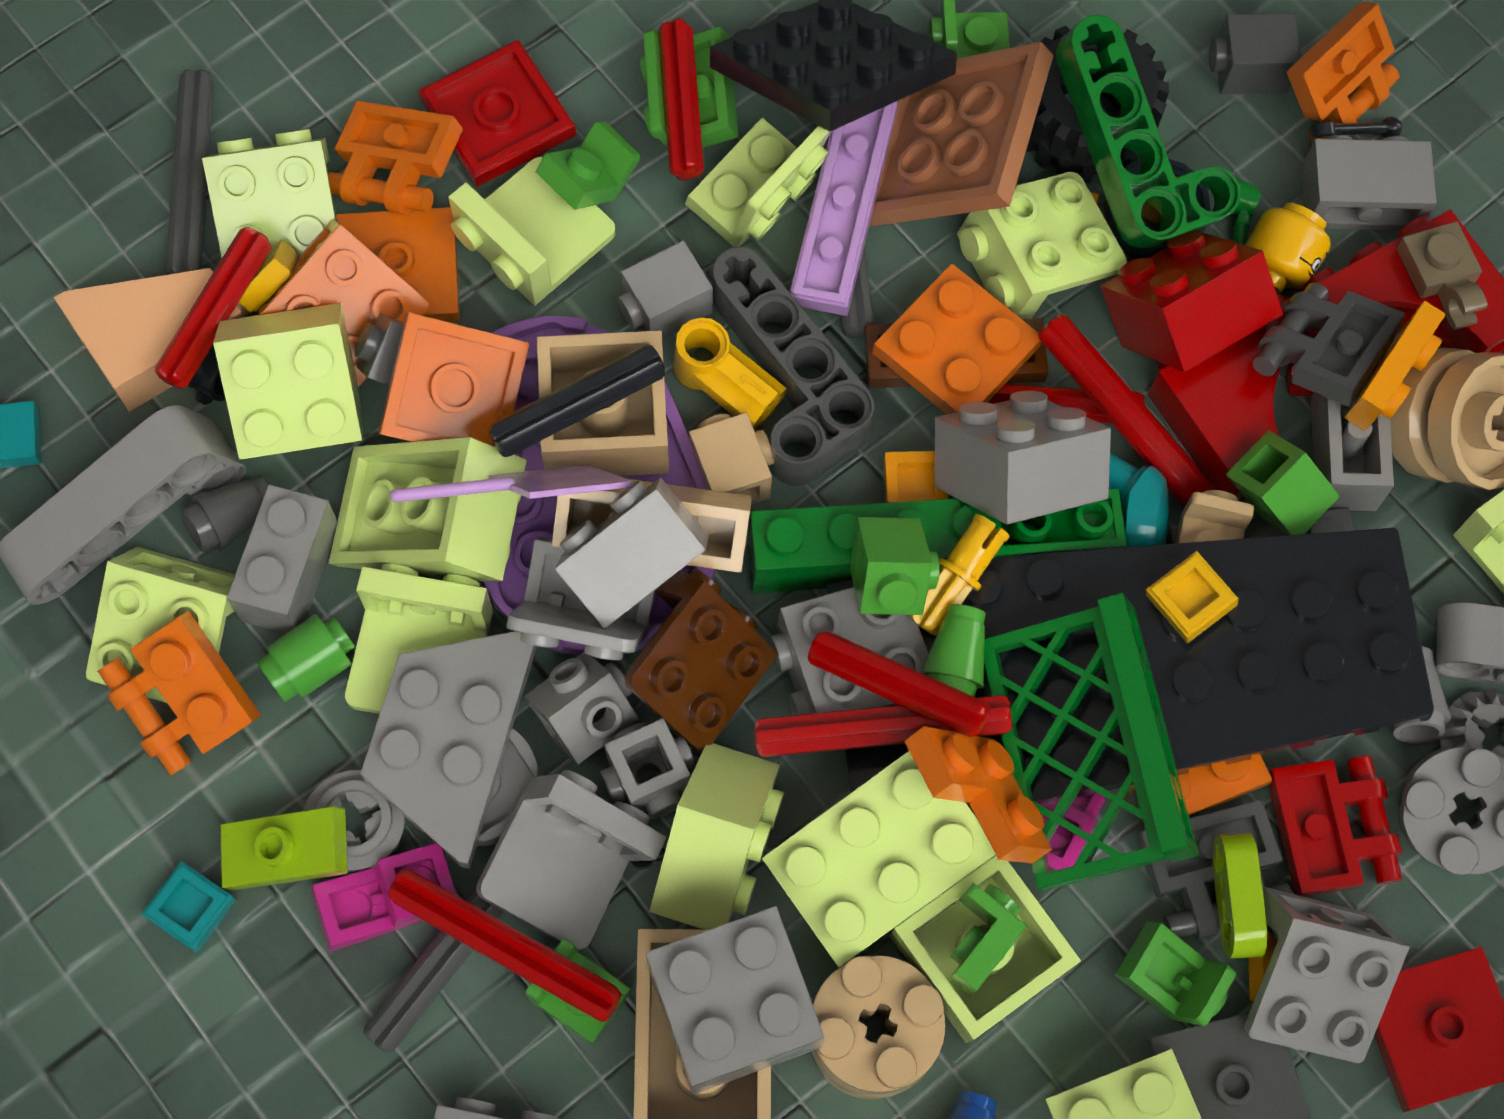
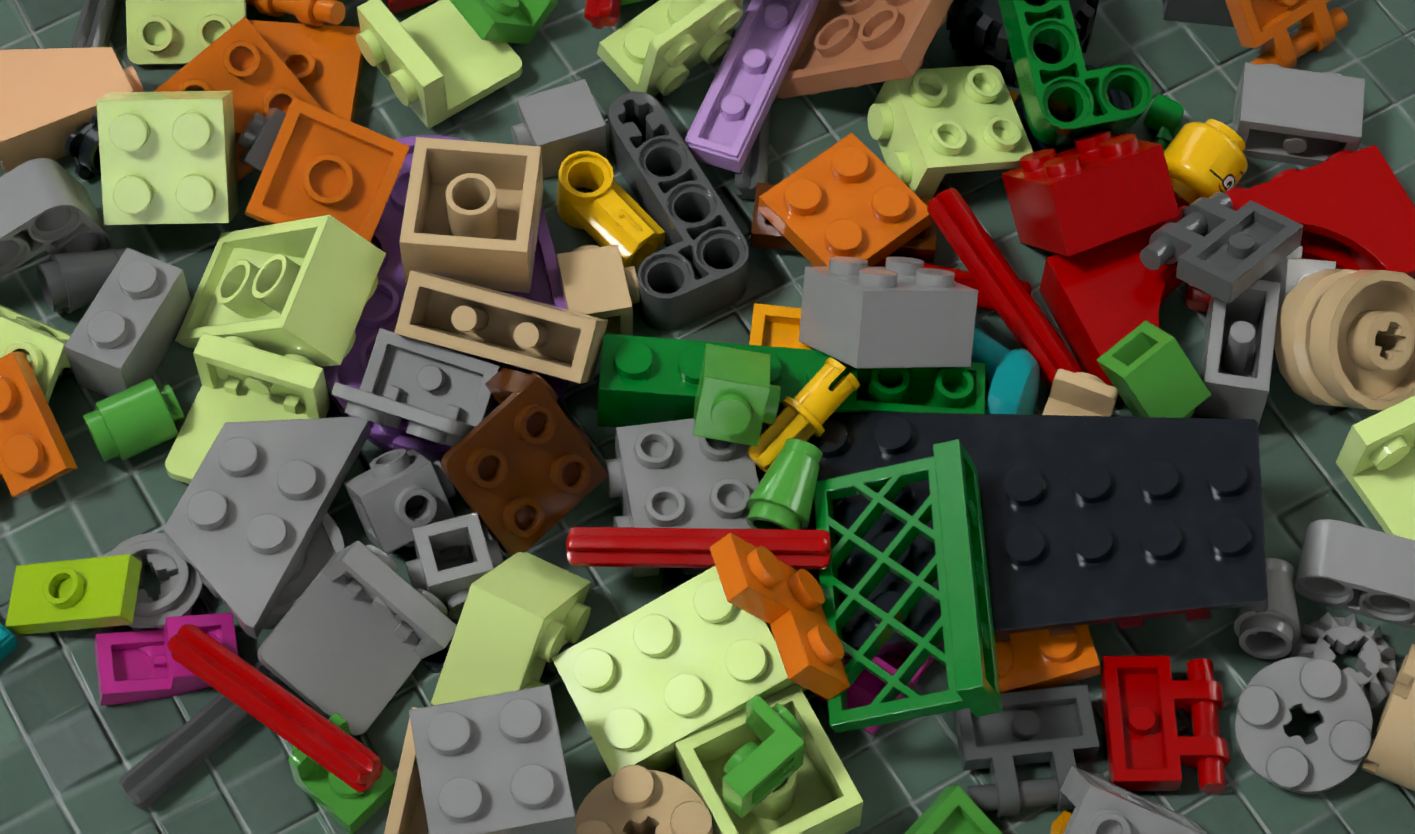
camera: 10 degrees right, 10 degrees down
red axle [155,227,271,389] -> none
yellow tile [239,239,298,313] -> none
lavender piece [390,465,633,502] -> none
black axle [488,345,665,457] -> none
brick [555,477,709,629] -> none
red axle [807,631,990,737] -> none
yellow tile [1146,551,1239,644] -> none
lime beam [1213,833,1267,958] -> none
black hinge [1311,116,1403,138] -> none
light orange plate [1344,301,1446,431] -> none
dark tan plate [1397,221,1488,330] -> none

